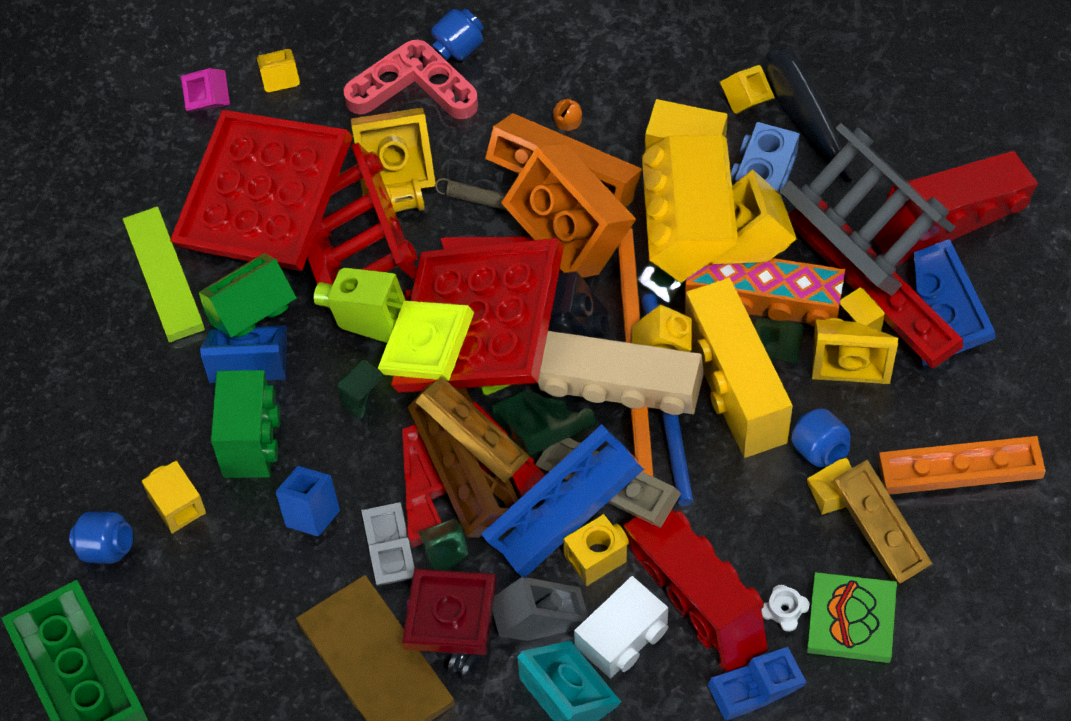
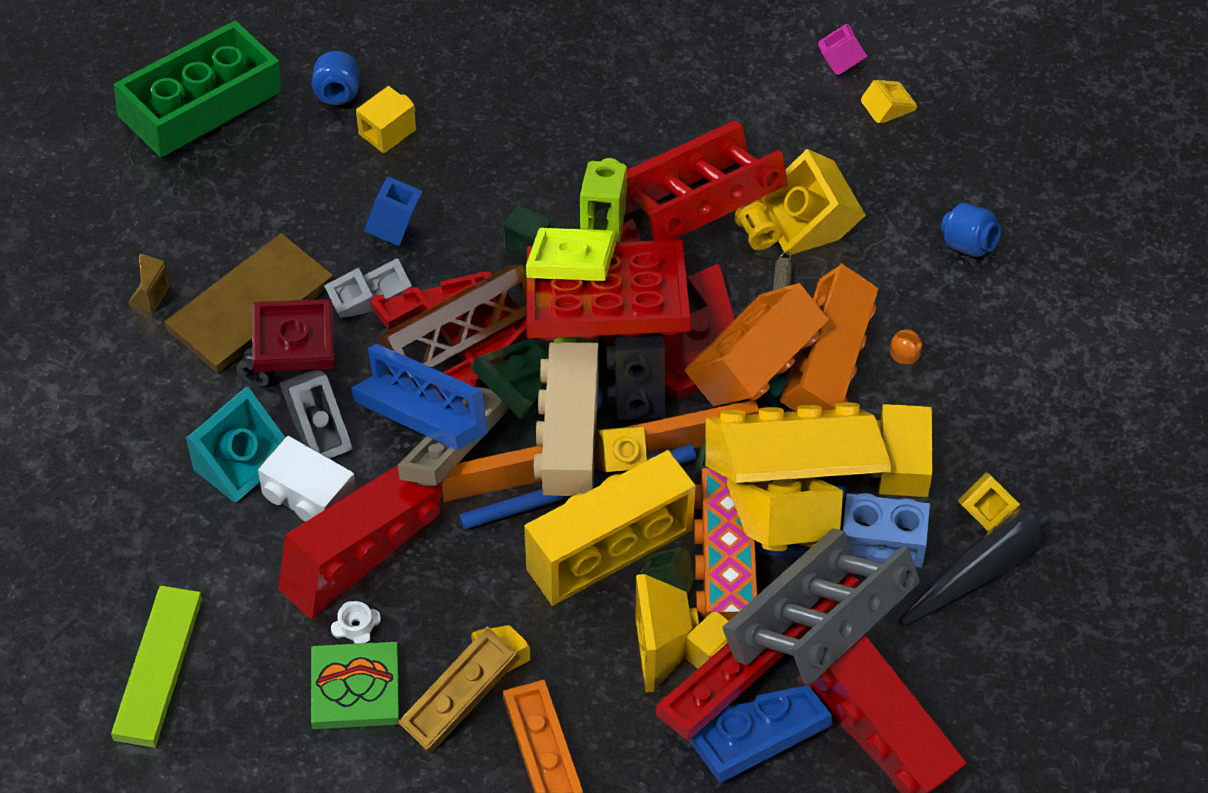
camera: 75 degrees right, 5 degrees down
lime tile [123,206,205,343] -> none
red plate [170,110,353,271] -> none
green slope [199,253,297,338] -> none
blue slope [200,325,287,383] -> none
green brick [211,370,281,478] -> none
coral beam [344,39,478,119] -> none
pearl gold tile [416,377,529,483] -> none
clear green slope [418,518,468,571] -> none
yellow brick [563,514,629,586] -> none
blue slope [707,647,807,721] -> none
blue head [792,408,851,467] -> none

